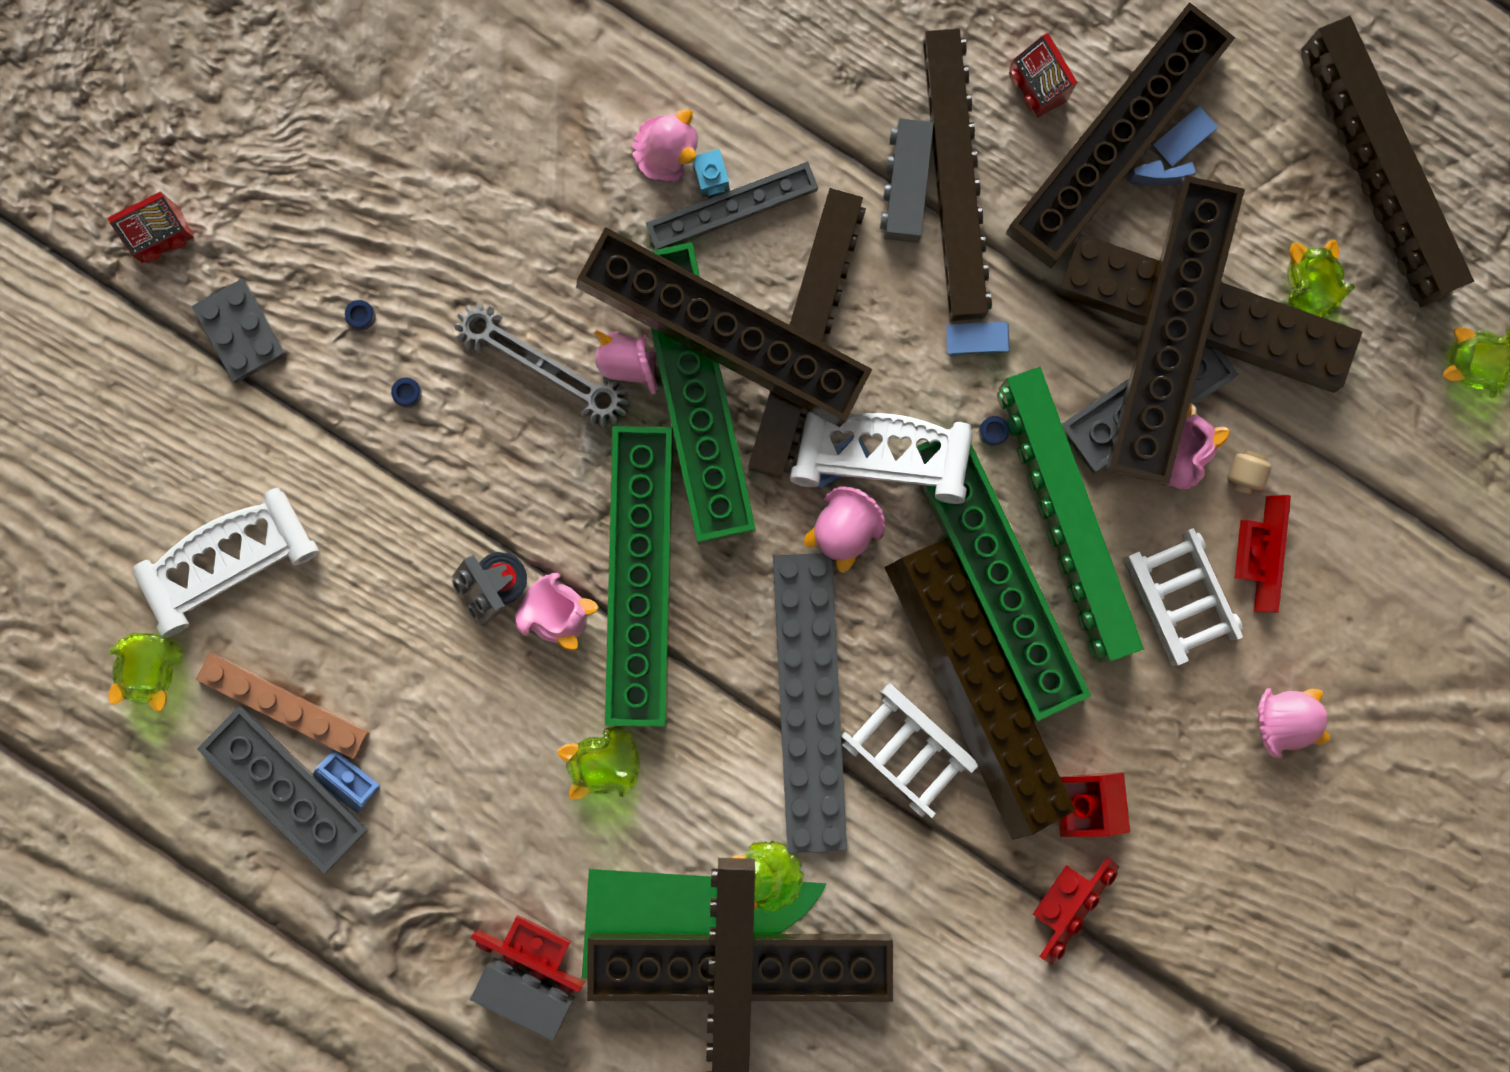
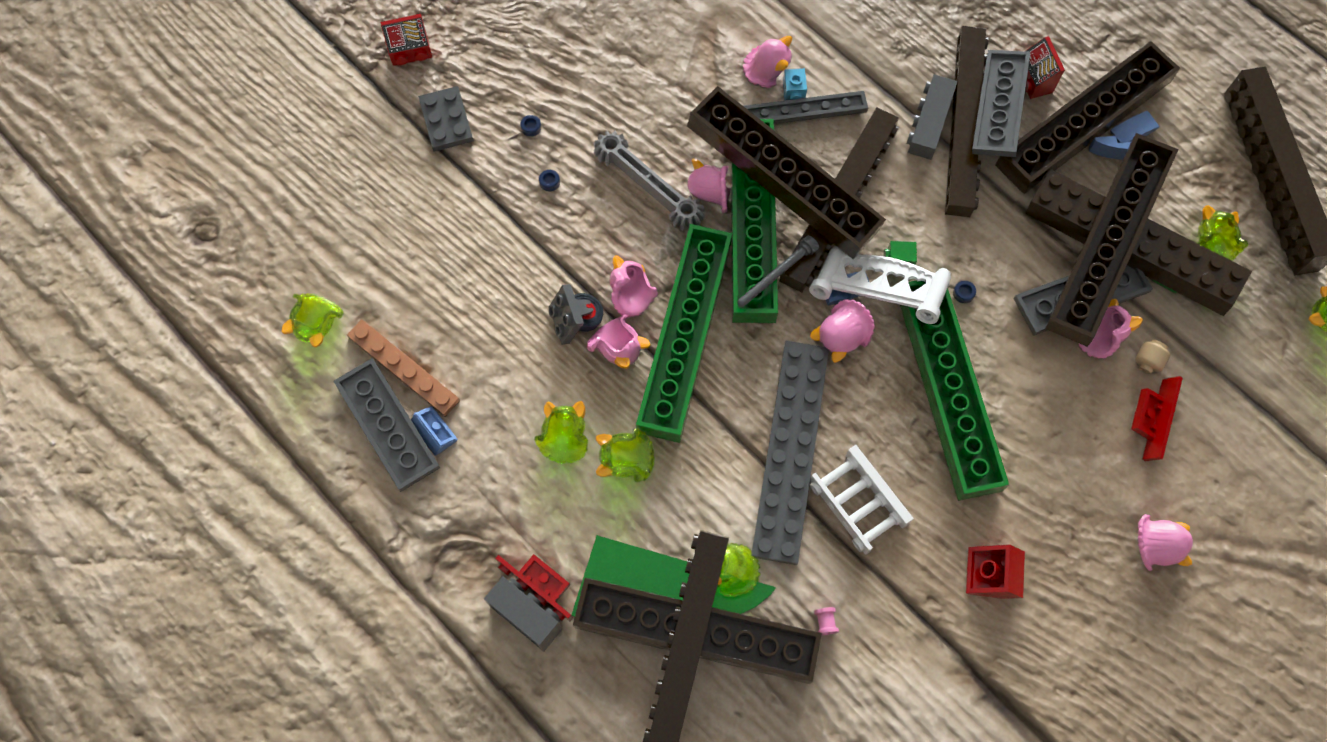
camera: 15 degrees right, 15 degrees down
white piece [133,488,320,638] -> none
dark brown brick [884,538,1076,840] -> none
medium blue slope [946,322,1010,356] -> none
green brick [997,366,1144,663] -> none
red bracket [1033,857,1120,965] -> none
white fence [1123,528,1243,666] -> none
none -> clear neon green hair [534,401,588,464]
none -> bright pink hair [610,255,658,318]
none -> dark grey piece [737,236,819,307]
none -> bright pink bush [814,607,839,635]
none -> green brick [883,241,917,265]
none -> dark grey plate [972,50,1030,157]

